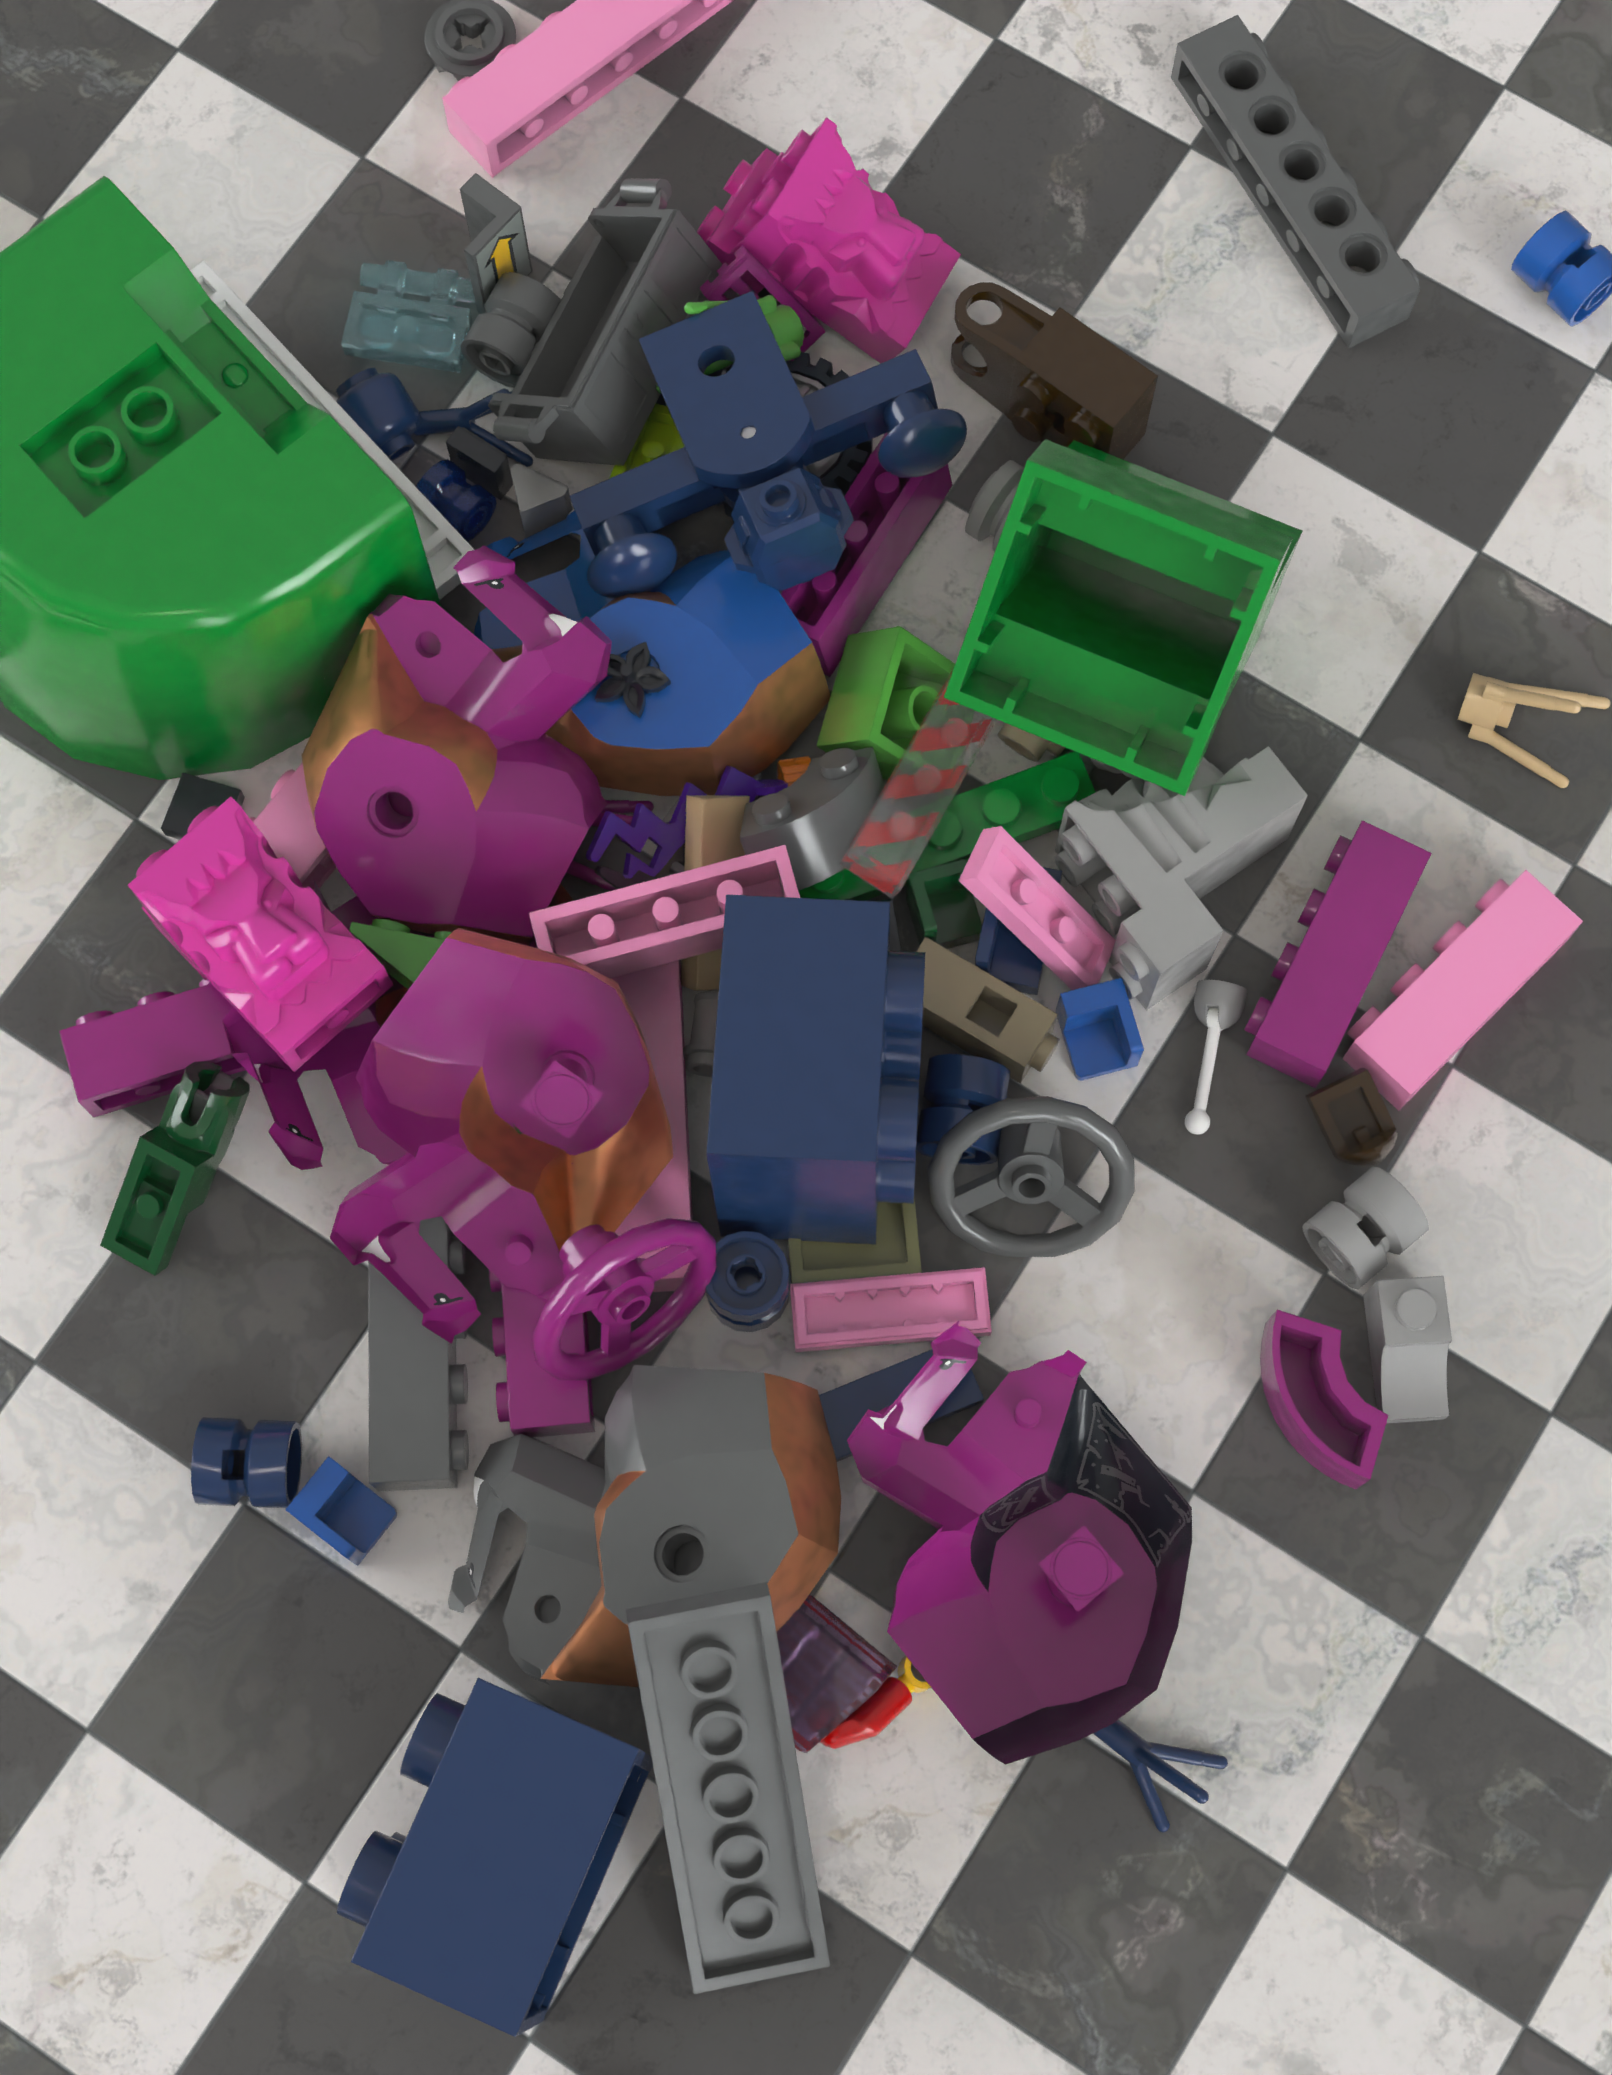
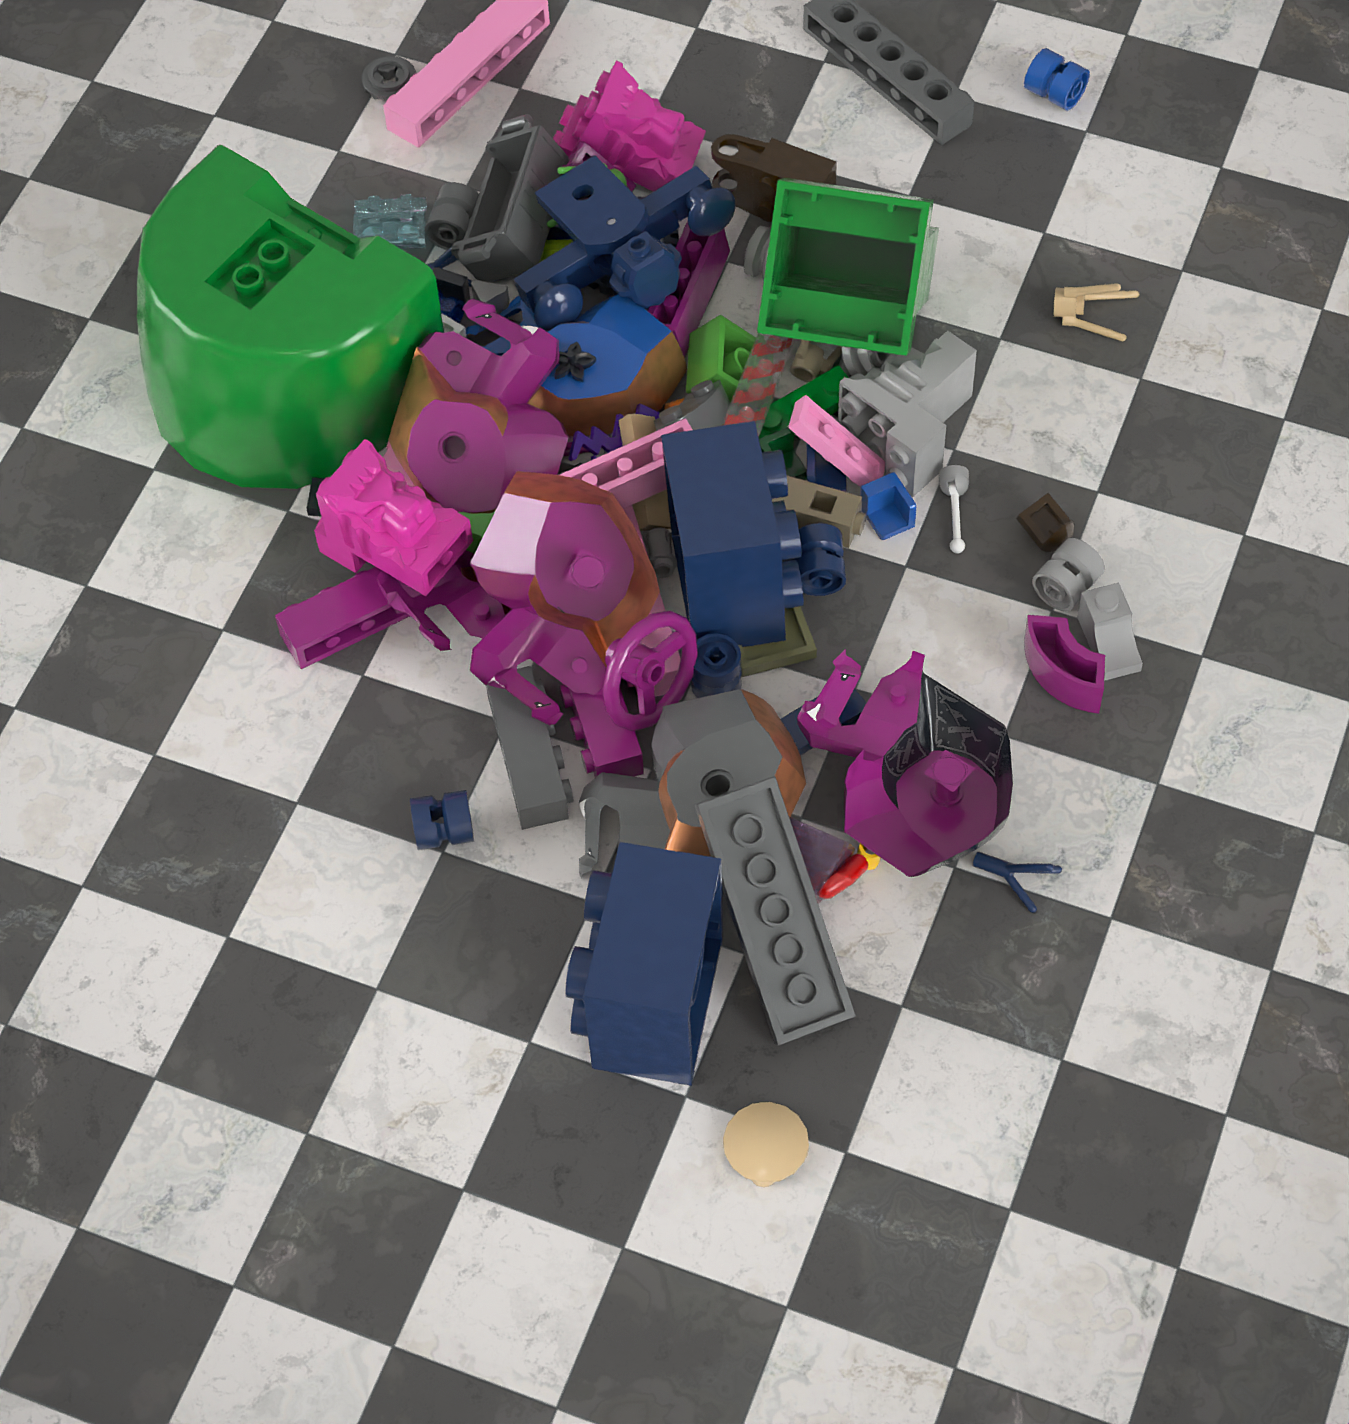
camera: 10 degrees left, 15 degrees down
dark green plate [100,1061,250,1276] -> none
blue panel [285,1456,397,1566] -> none
panel [460,173,533,314] -> none
bright pink plate [790,1267,992,1353] -> none
dark grey piece [927,1096,1135,1257] -> none
magenta brick [1244,820,1432,1088] -> none
bright pink brick [1343,870,1583,1111] -> none

